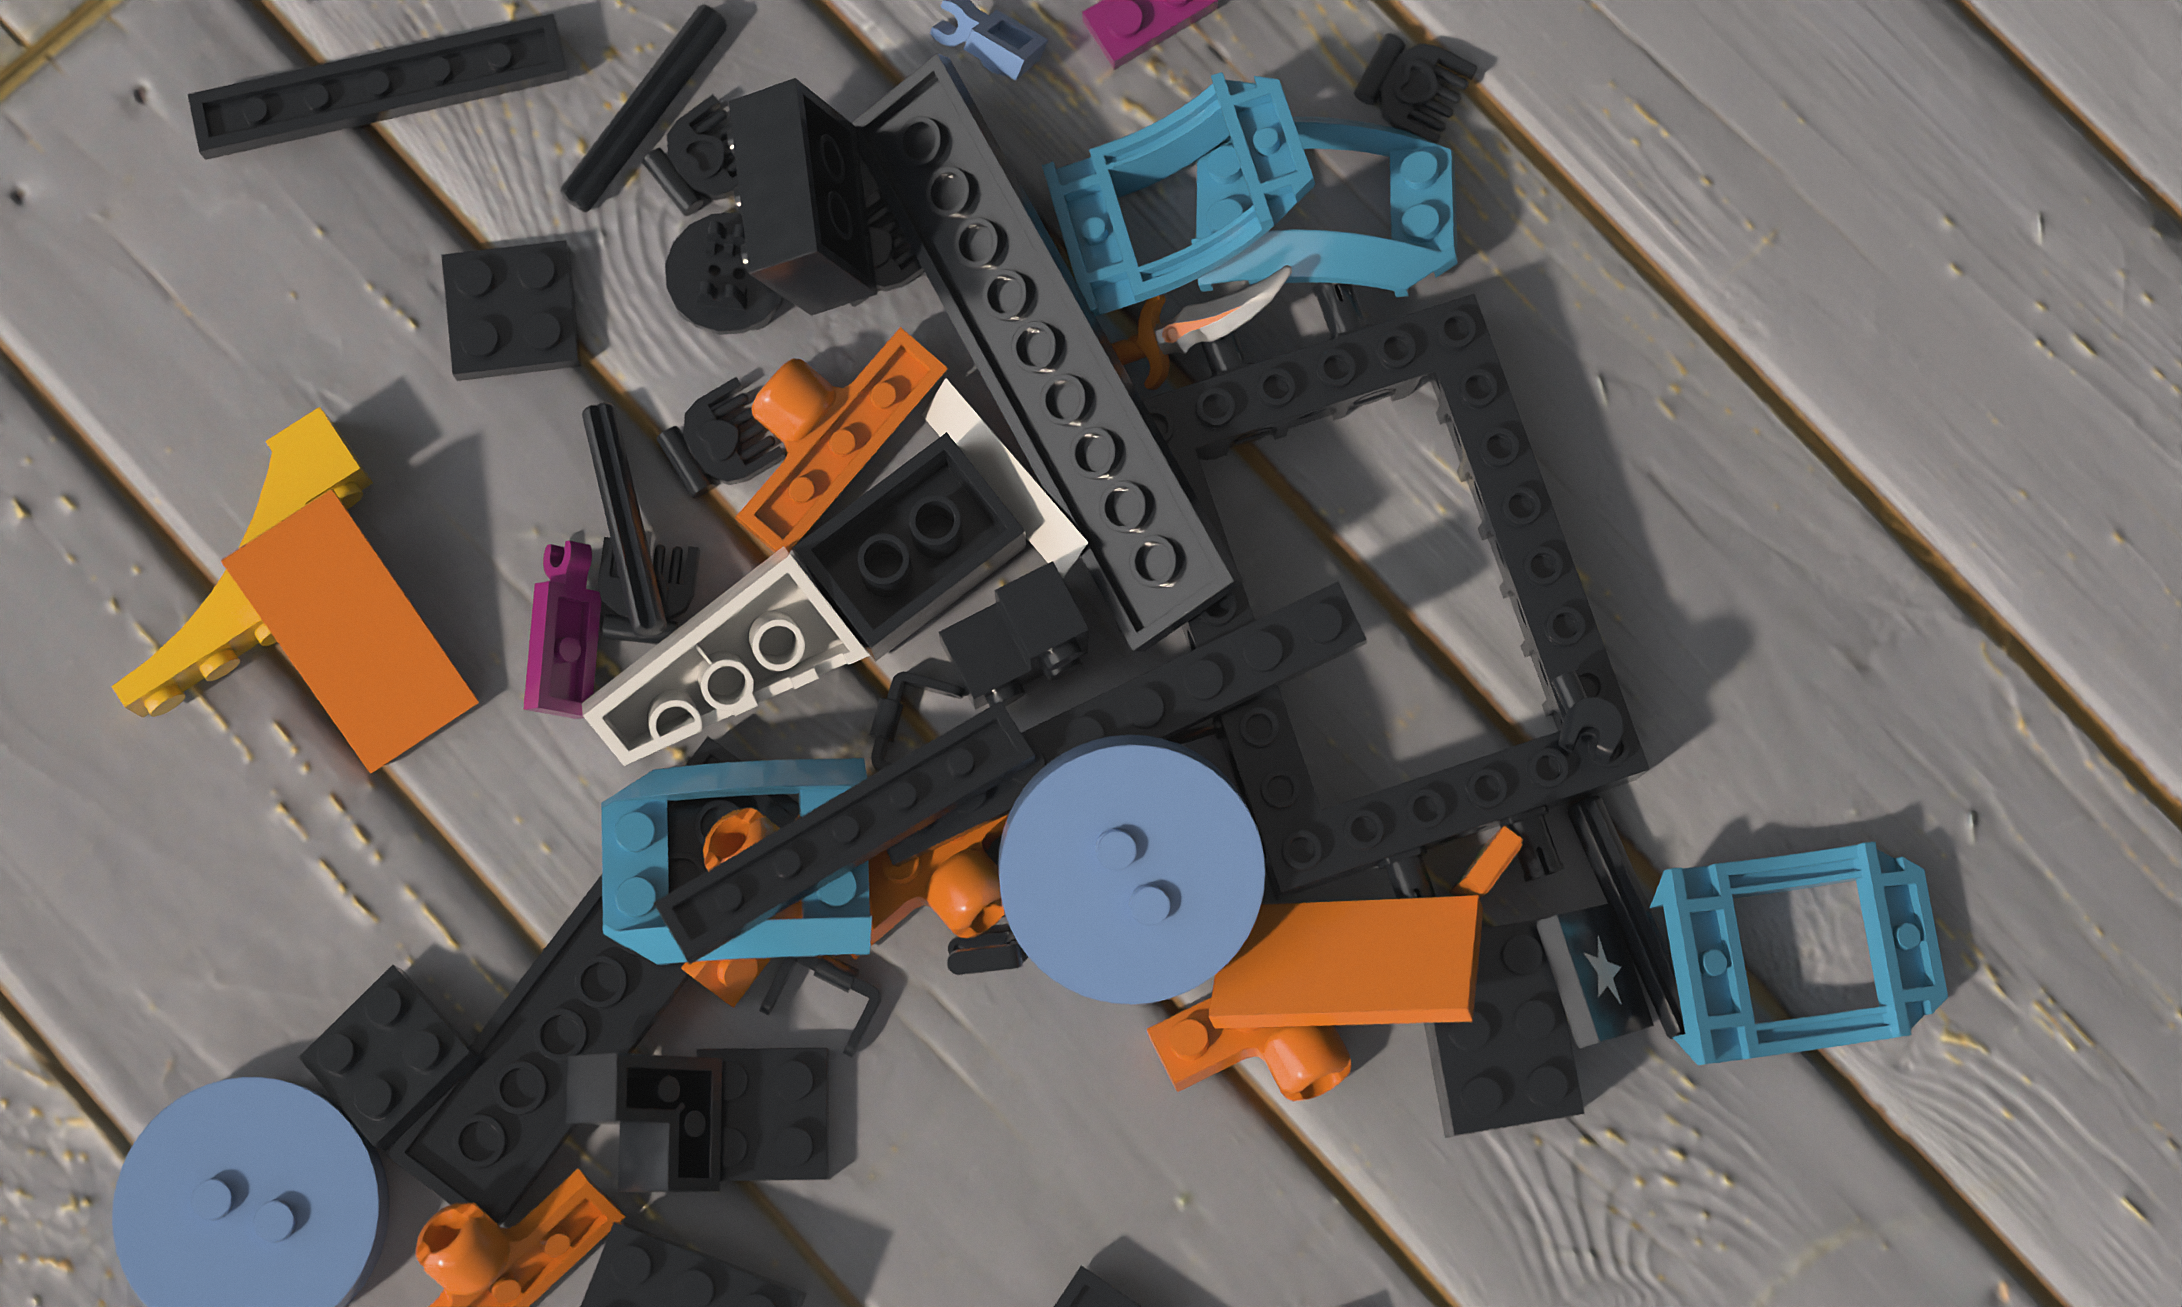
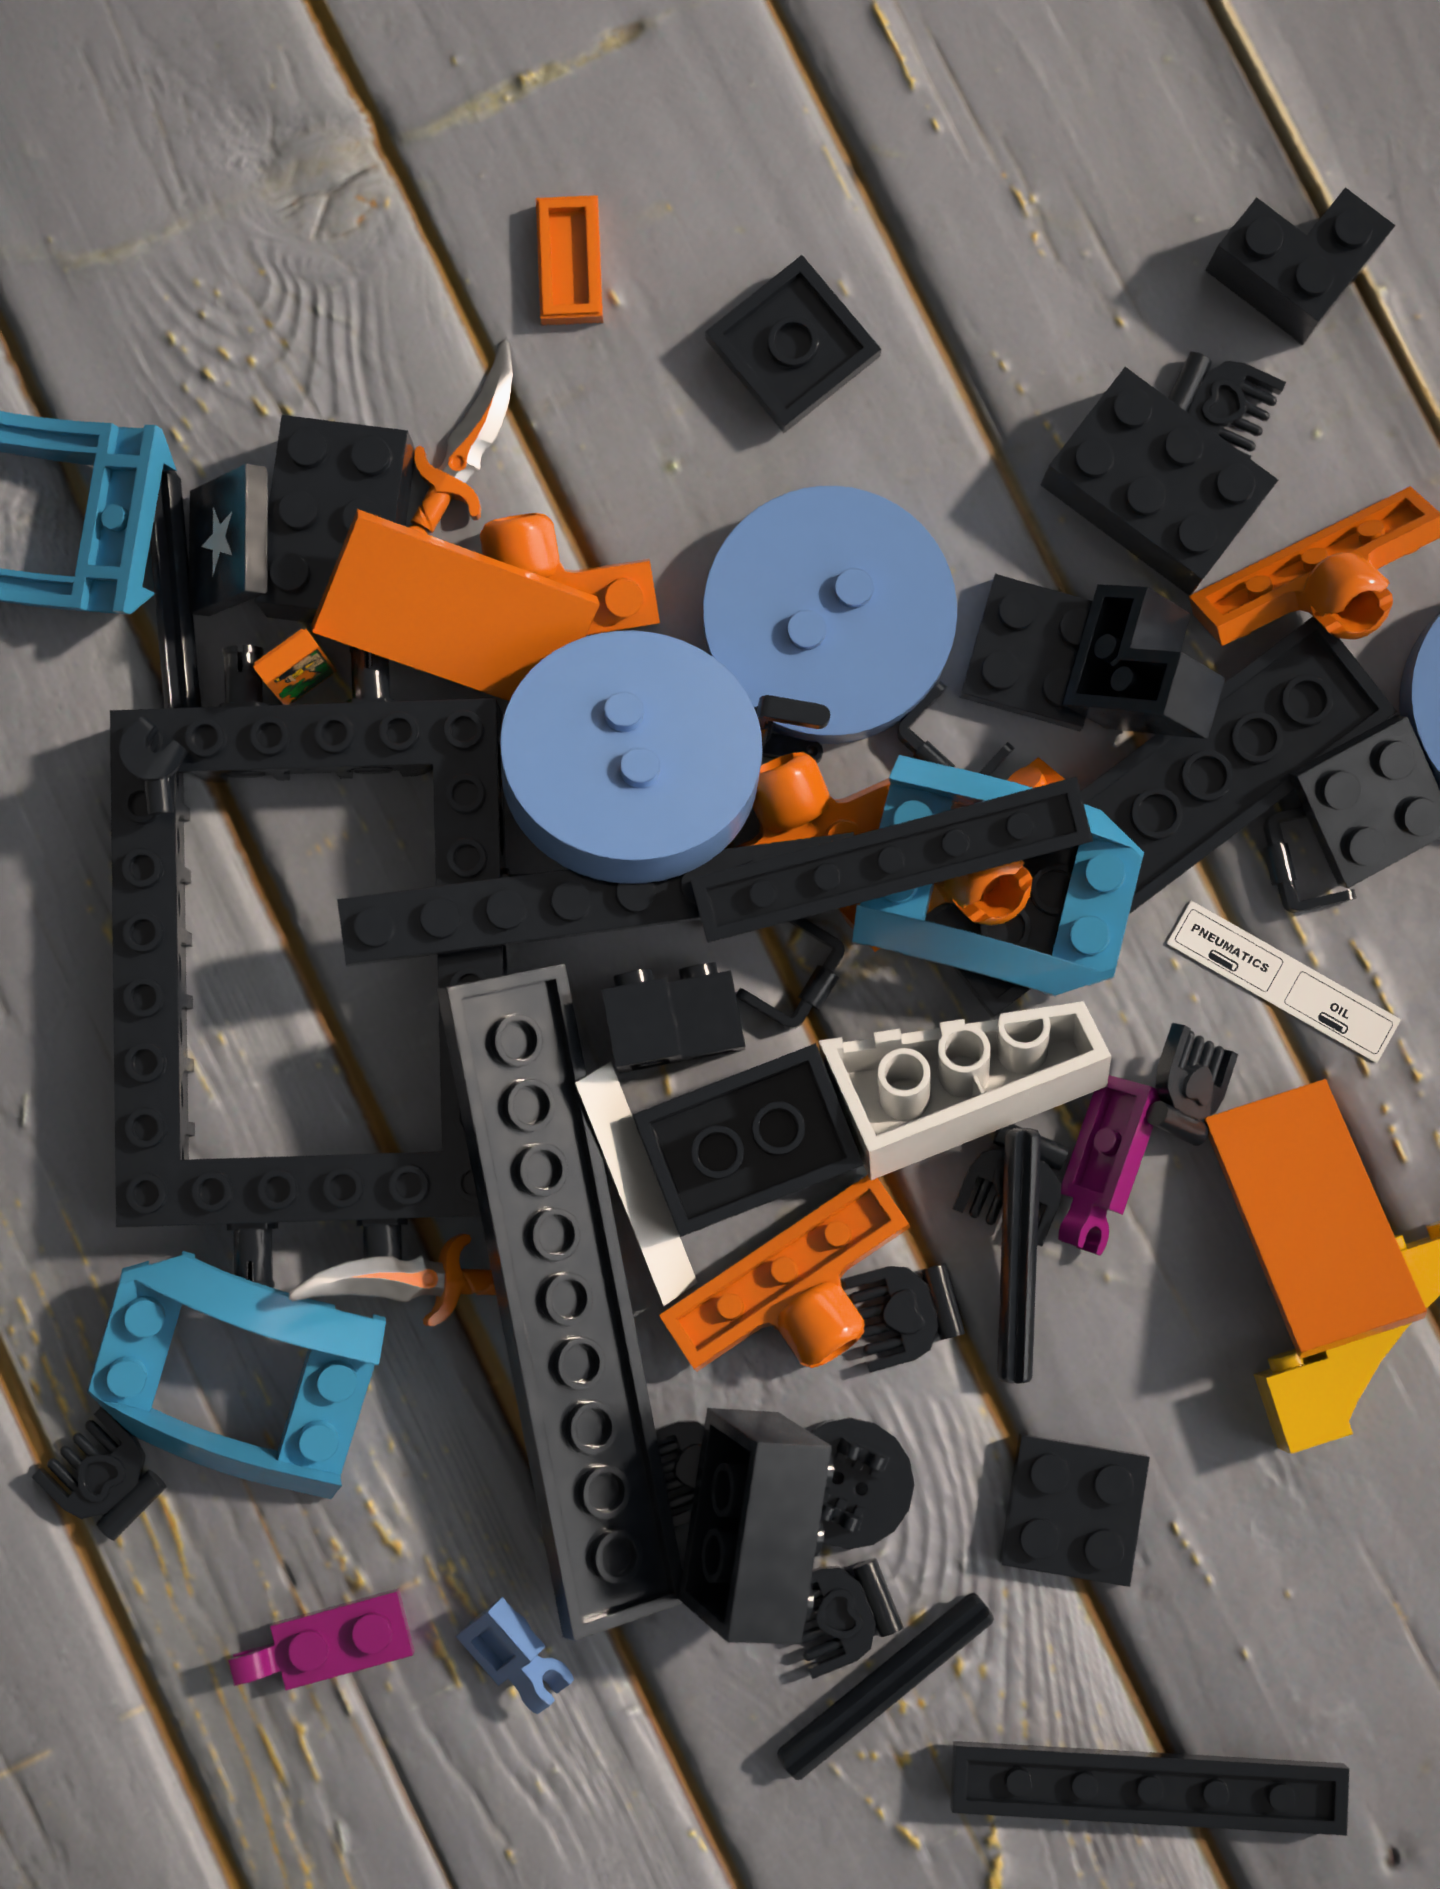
camera: 160 degrees left, 5 degrees up
dark azure wedge [1042,72,1315,317] -> none
none -> piece [408,339,513,535]
none -> medium blue brick [703,486,957,744]
none -> black piece [1146,1023,1238,1146]
none -> white sticker [1167,900,1401,1063]
none -> black piece [1263,807,1357,913]

